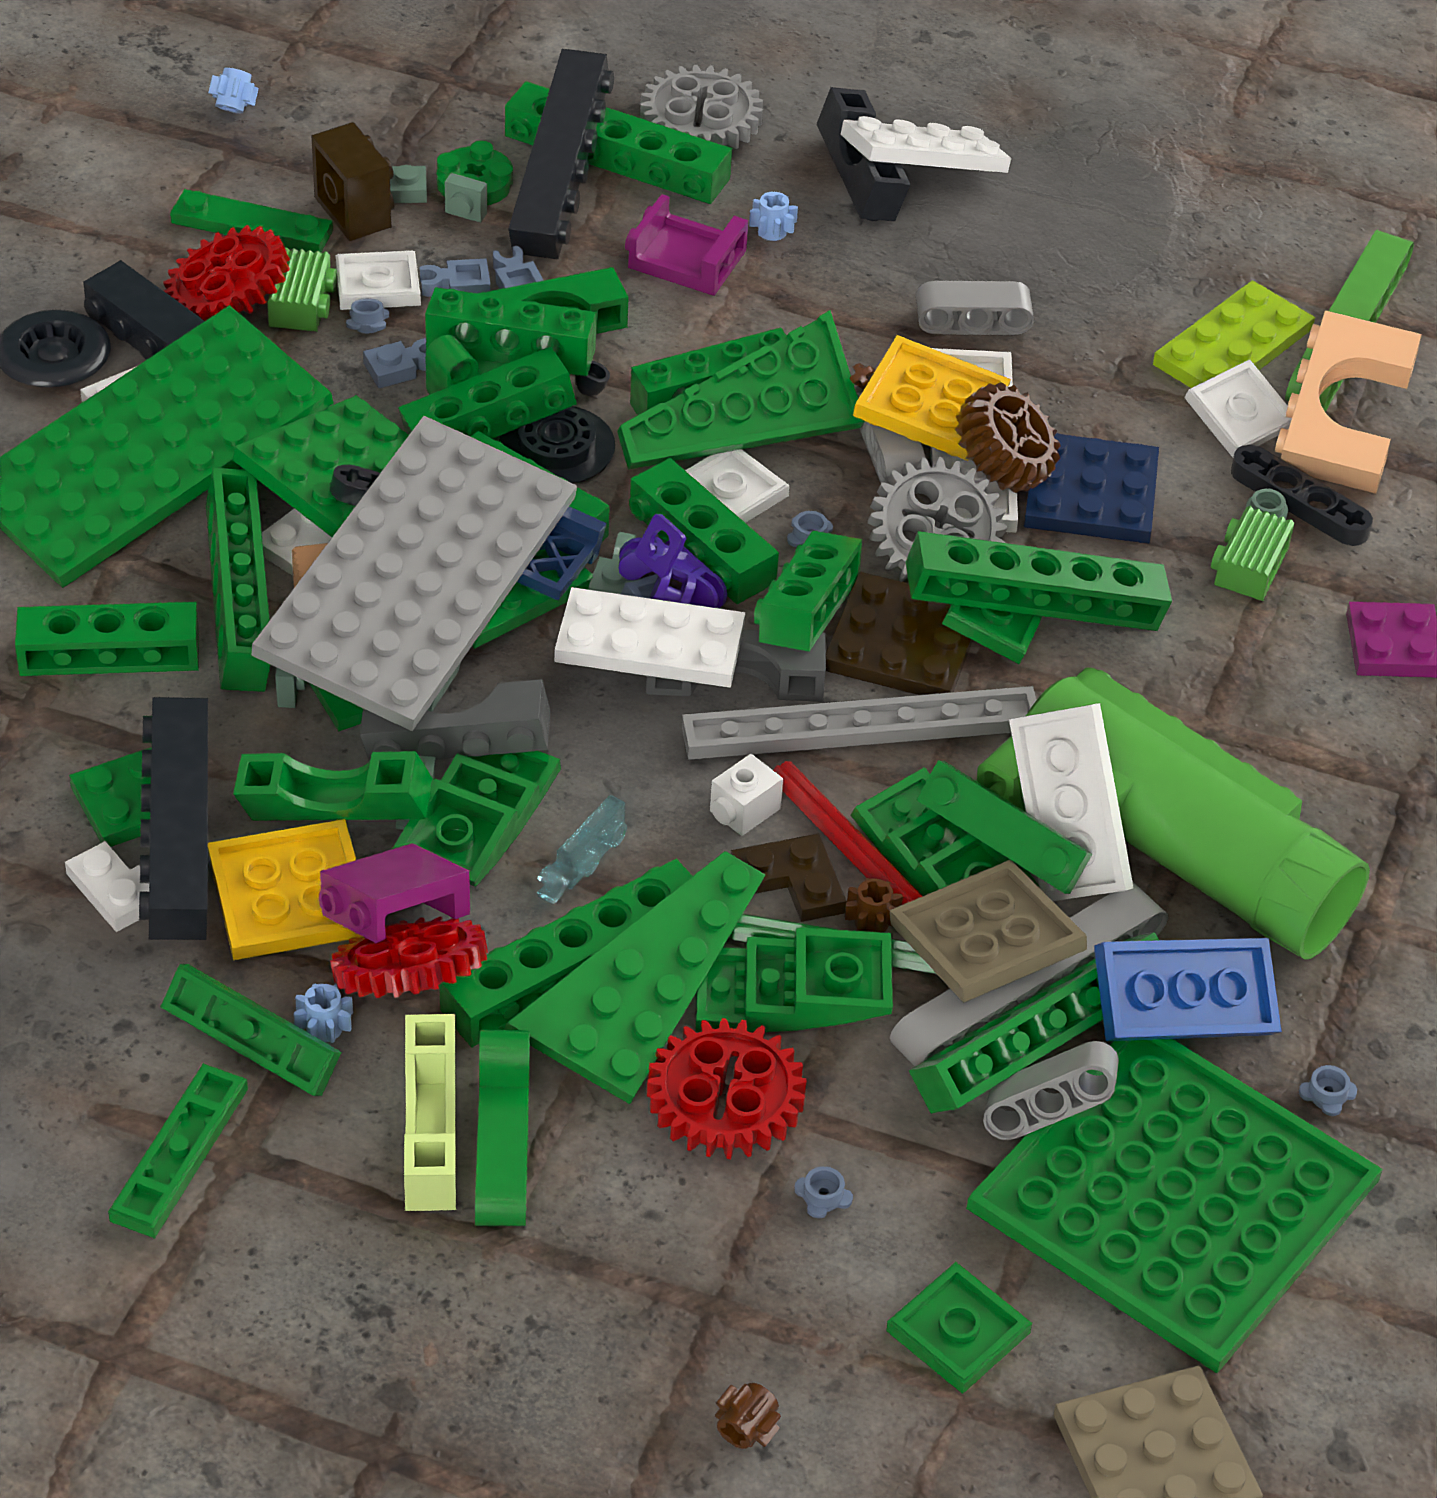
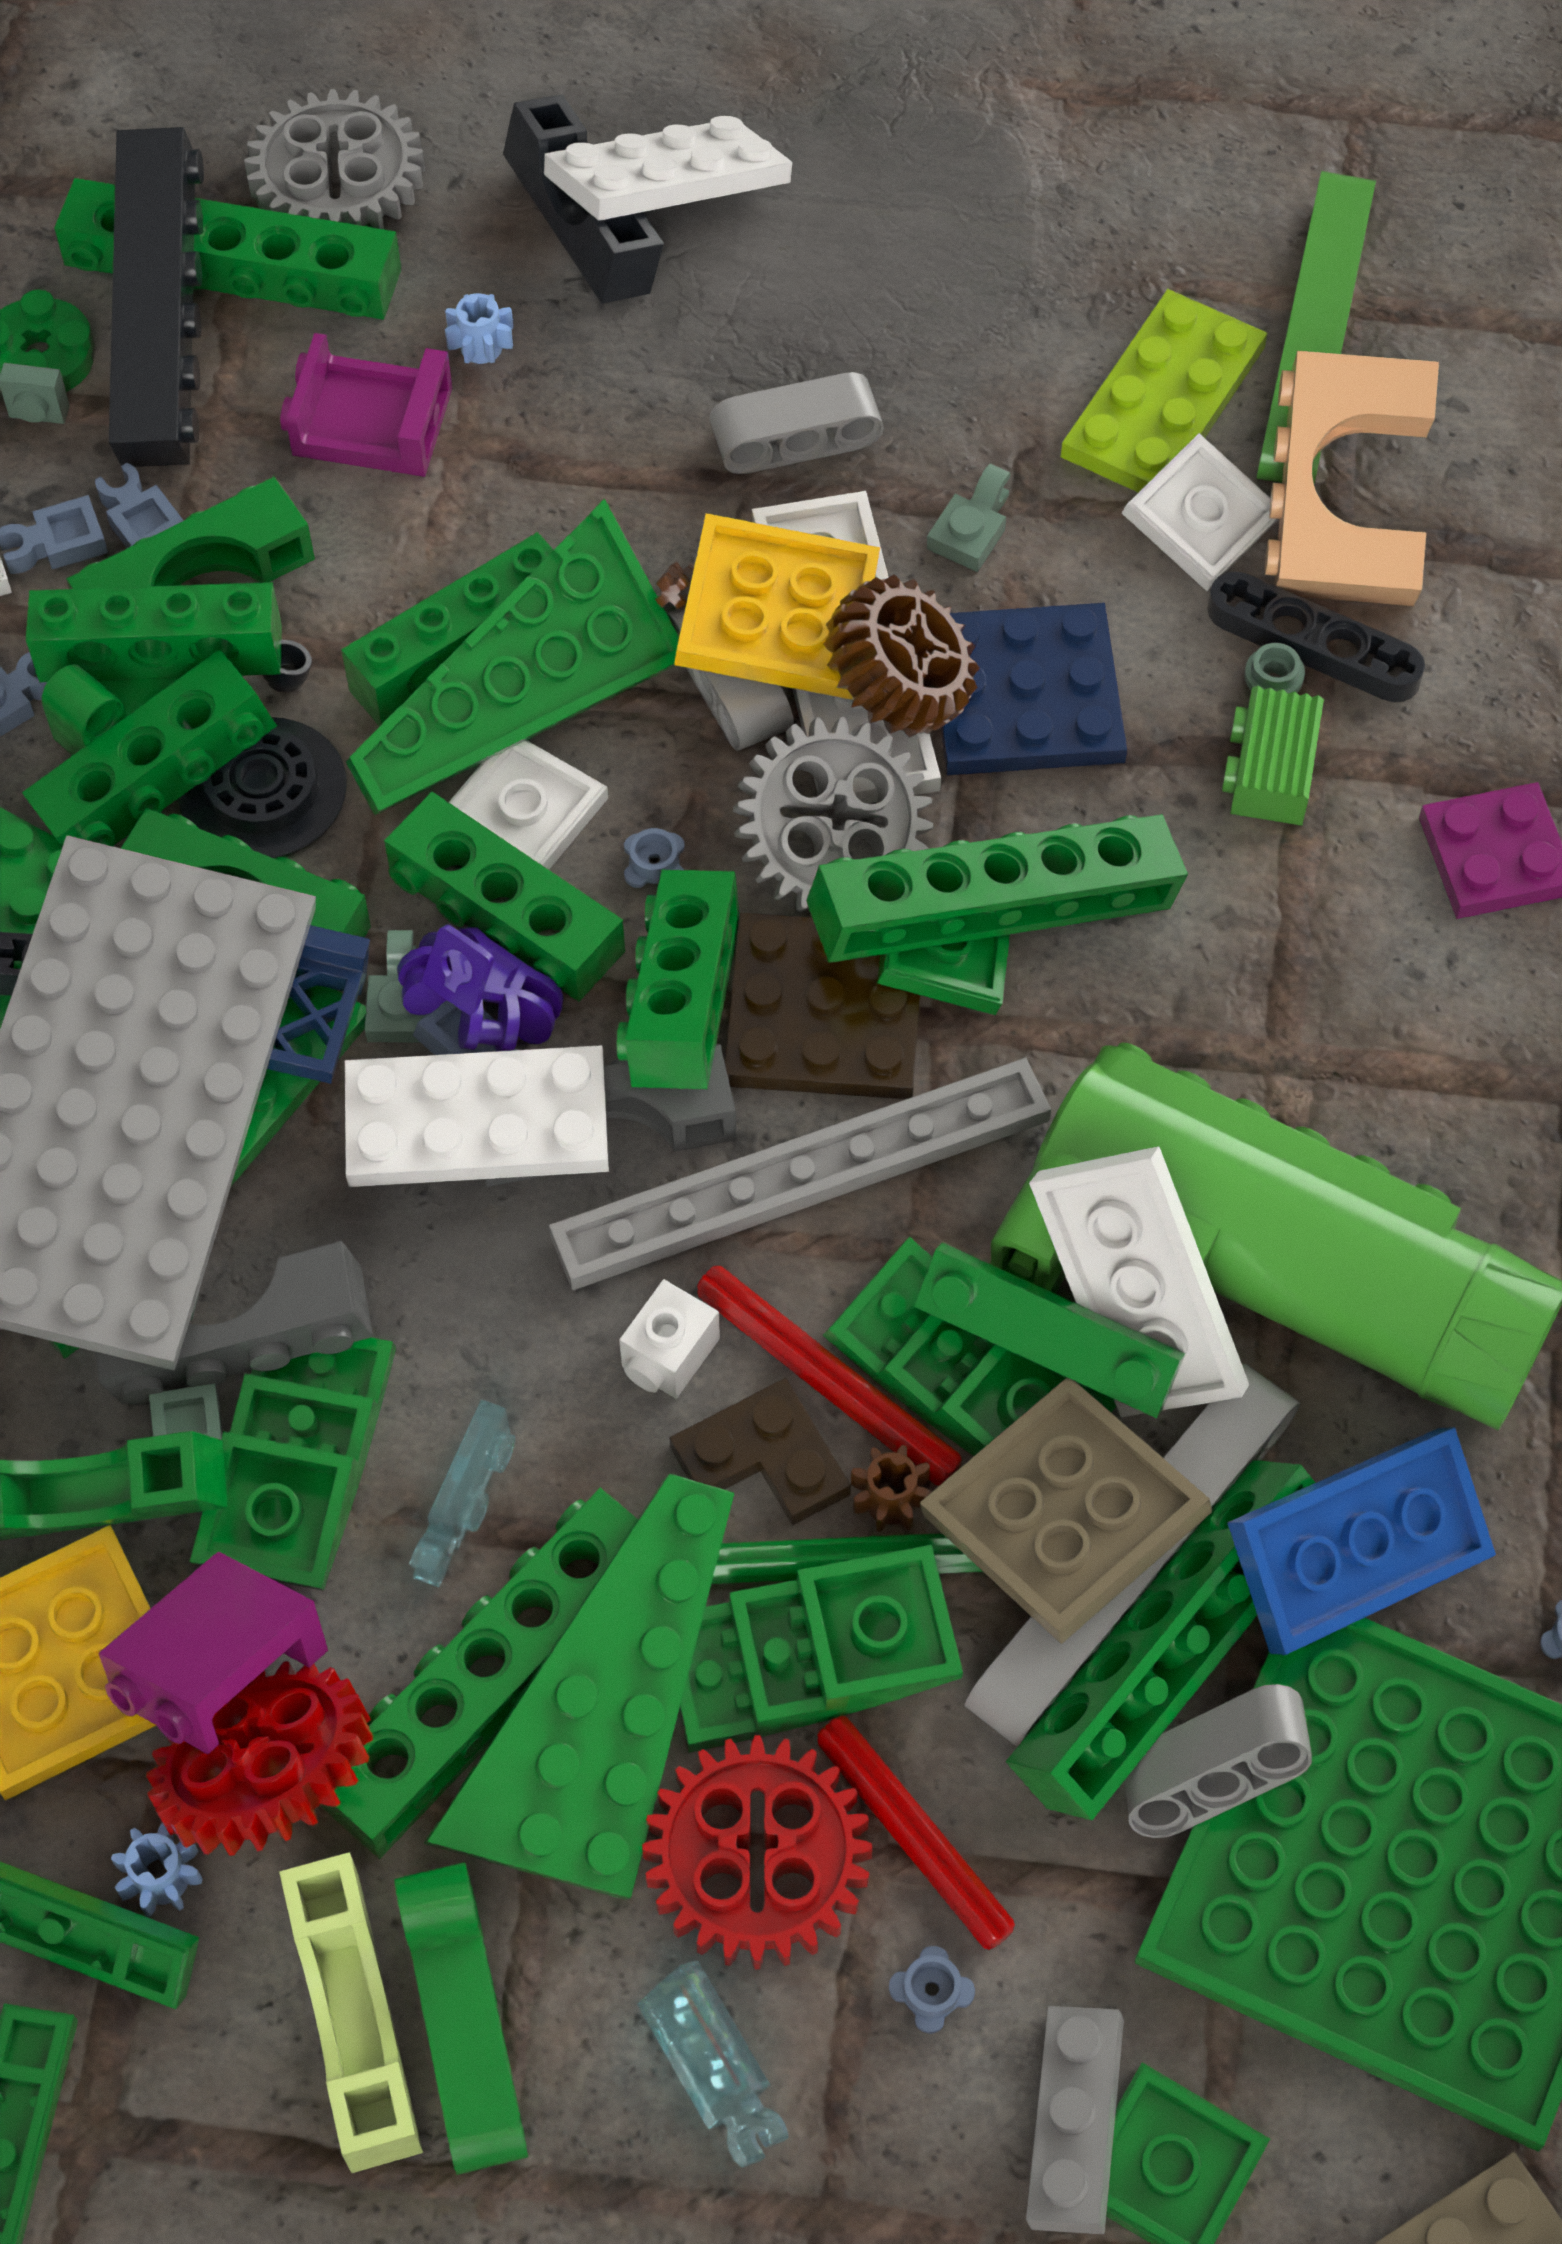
camera: 10 degrees left, 15 degrees up
none -> clear light blue plate [637,1960,789,2168]
none -> red axle [817,1715,1015,1950]
none -> sand green plate [927,464,1010,572]
none -> light grey plate [1026,2006,1124,2234]

